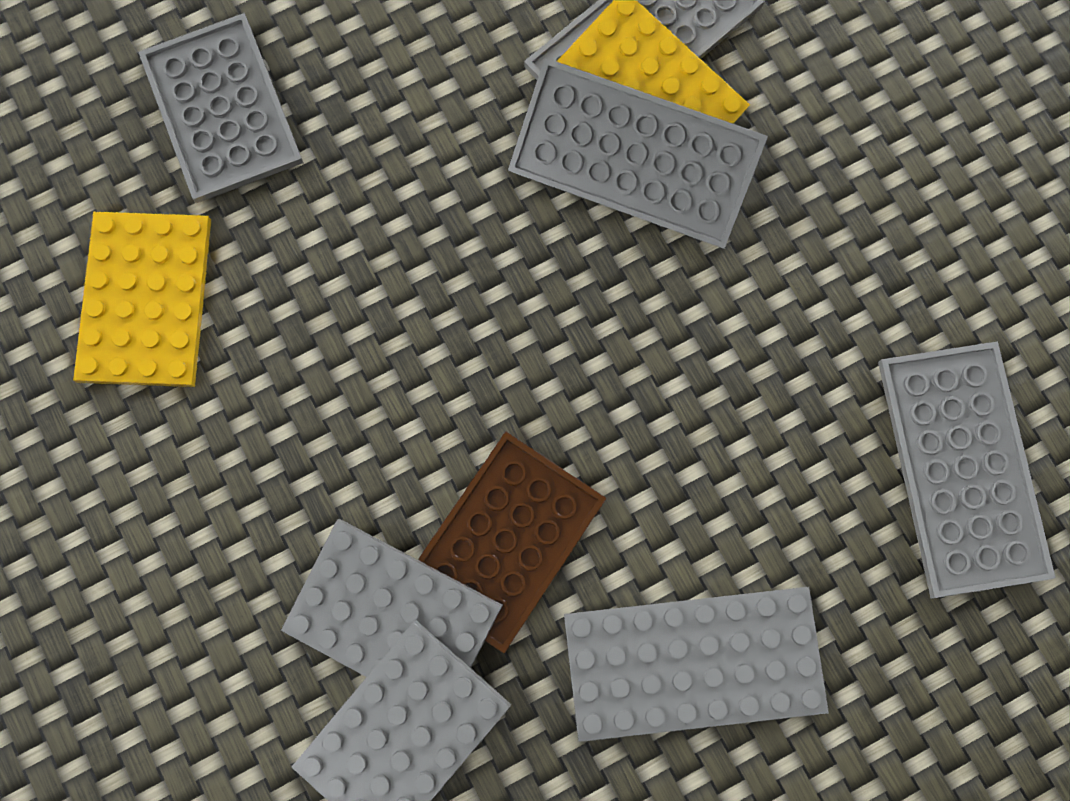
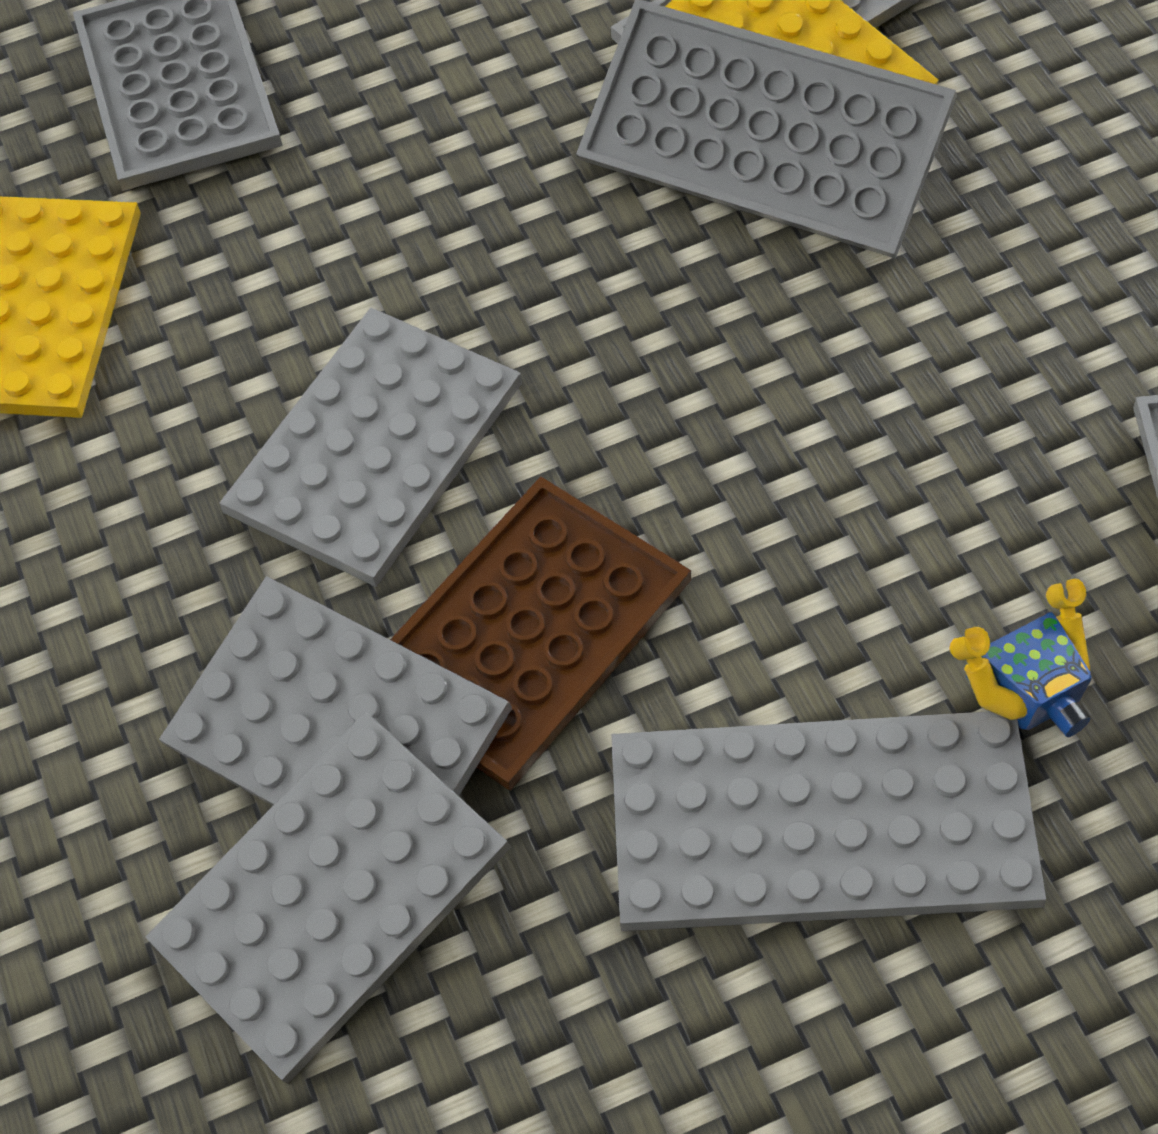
camera: 10 degrees right, 20 degrees down
none -> light grey plate [219,308,522,587]
none -> torso [949,579,1092,737]

